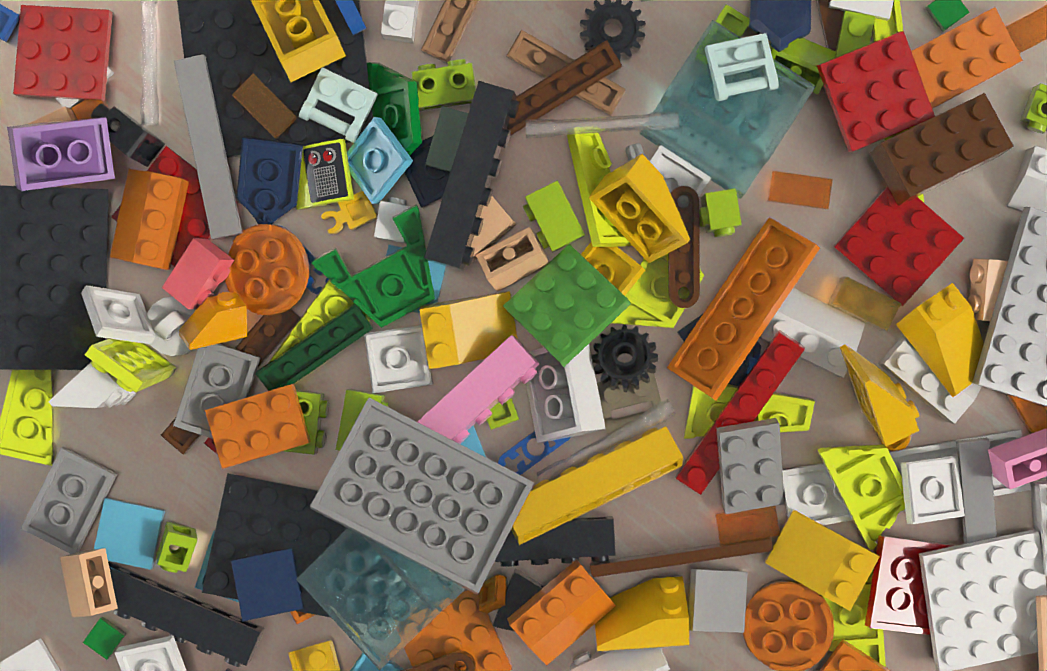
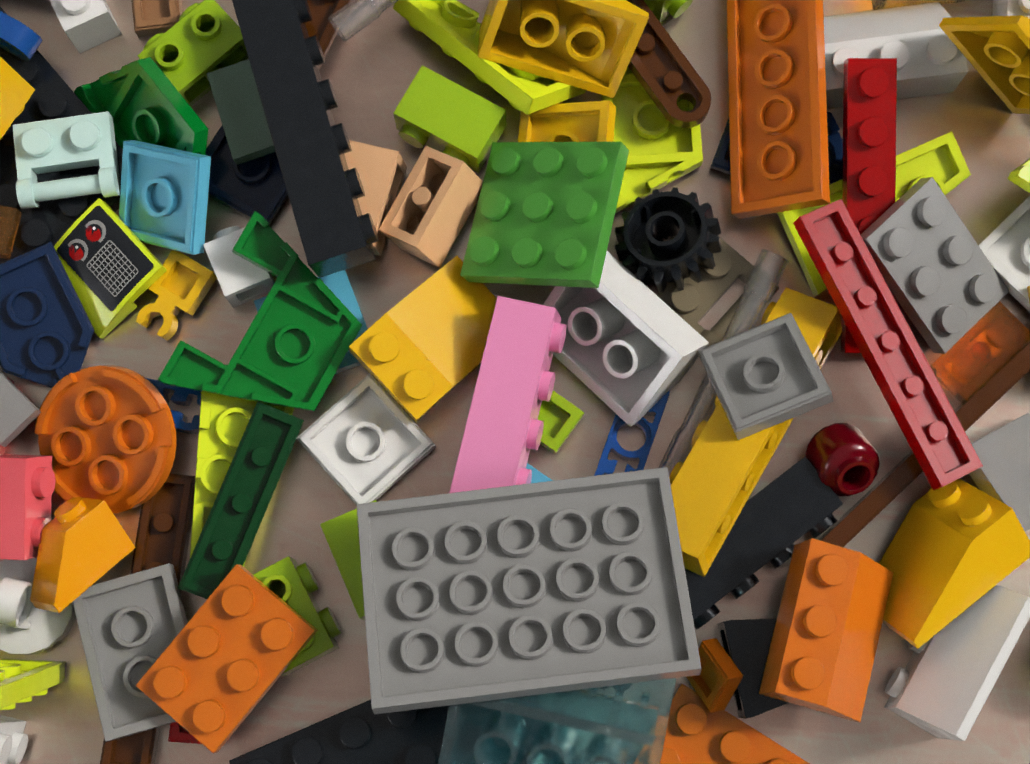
camera: 30 degrees left, 10 degrees down
none -> light grey tile [698,313,833,440]
none -> plate [793,199,983,491]
none -> dark red head [805,423,880,497]

